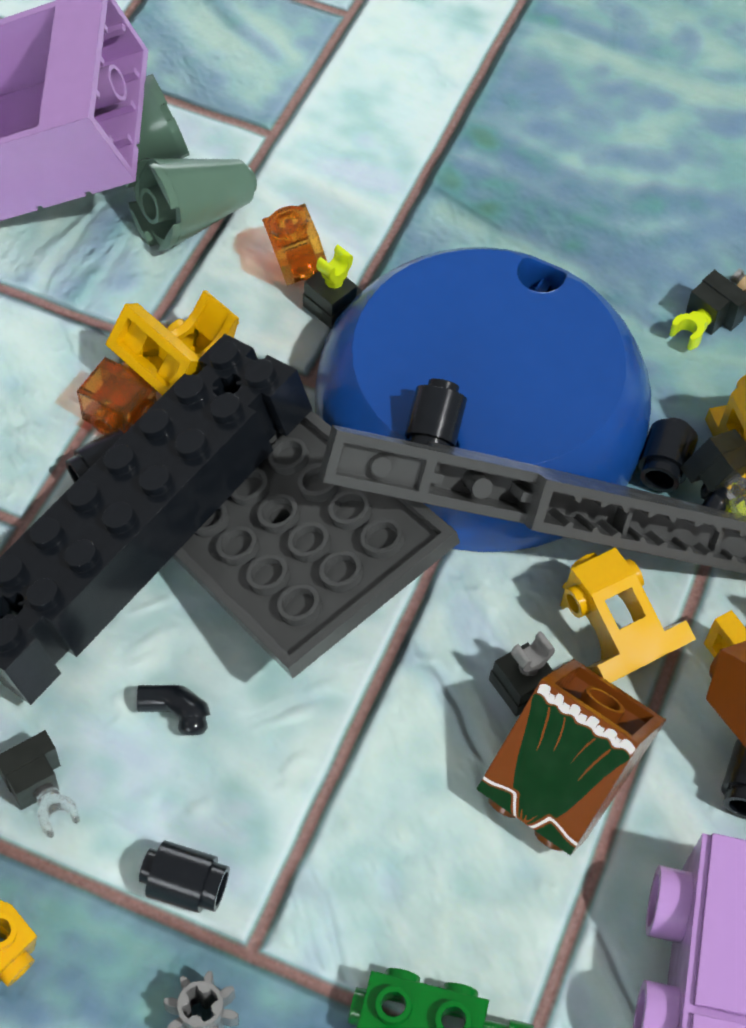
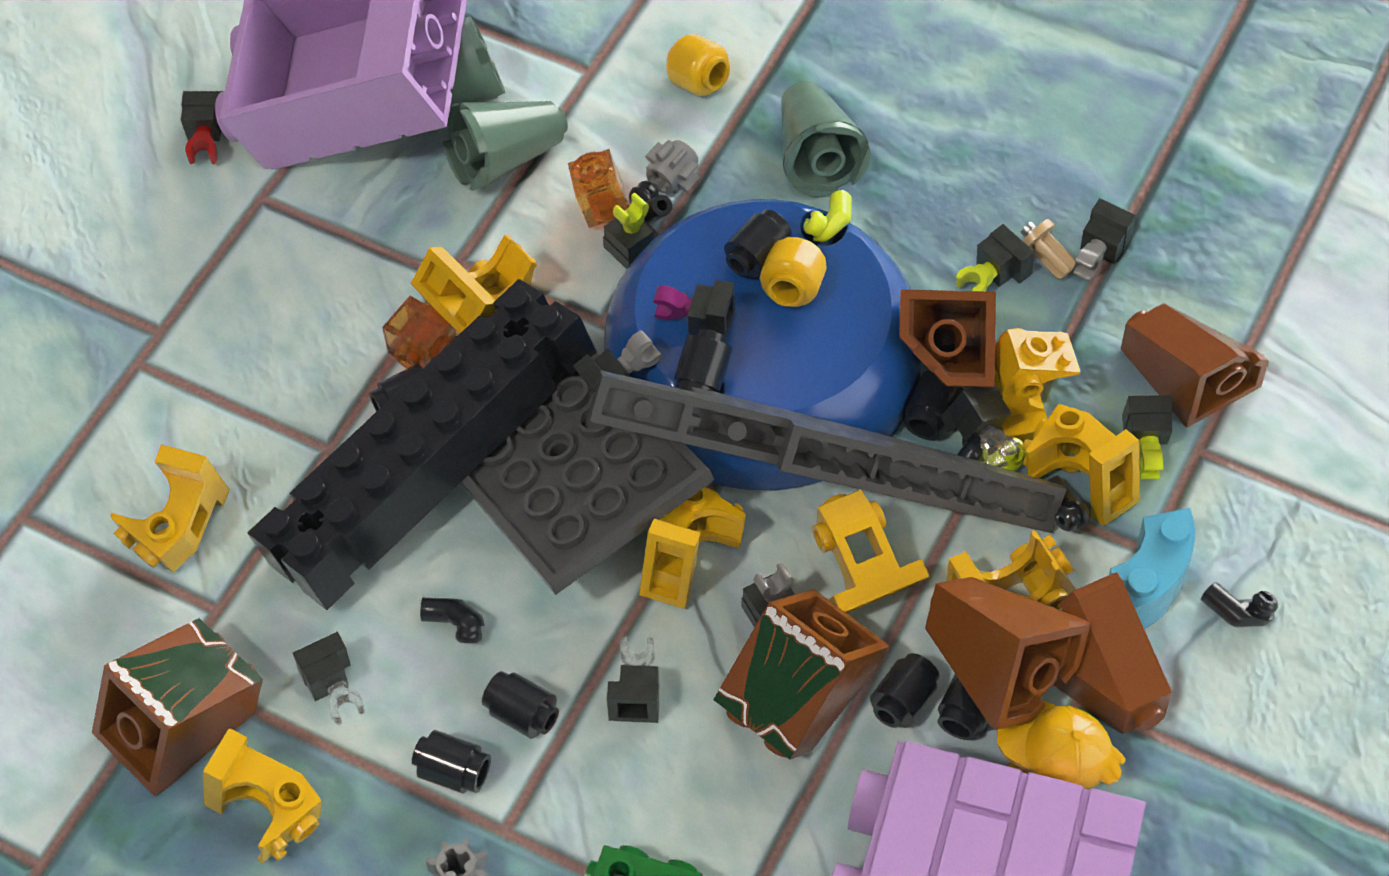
camera: 10 degrees right, 0 degrees up
none -> black brick [482,671,559,739]
none -> piece [573,331,662,392]
none -> pearl dark grey piece [607,636,660,723]
none -> black arm [628,181,673,224]
none -> yellow tile [639,487,746,609]
none -> light grey gear [645,140,699,194]
none -> pearl dark grey piece [653,280,735,344]
none -> yellow head [666,34,730,96]
none -> black brick [724,209,792,278]
none -> yellow head [760,237,827,307]
none -> sand green cone [781,81,871,197]
none -> neon yellow arm [803,190,852,242]
none -> black brick [870,653,940,728]
none -> dark orange slope [899,289,996,388]

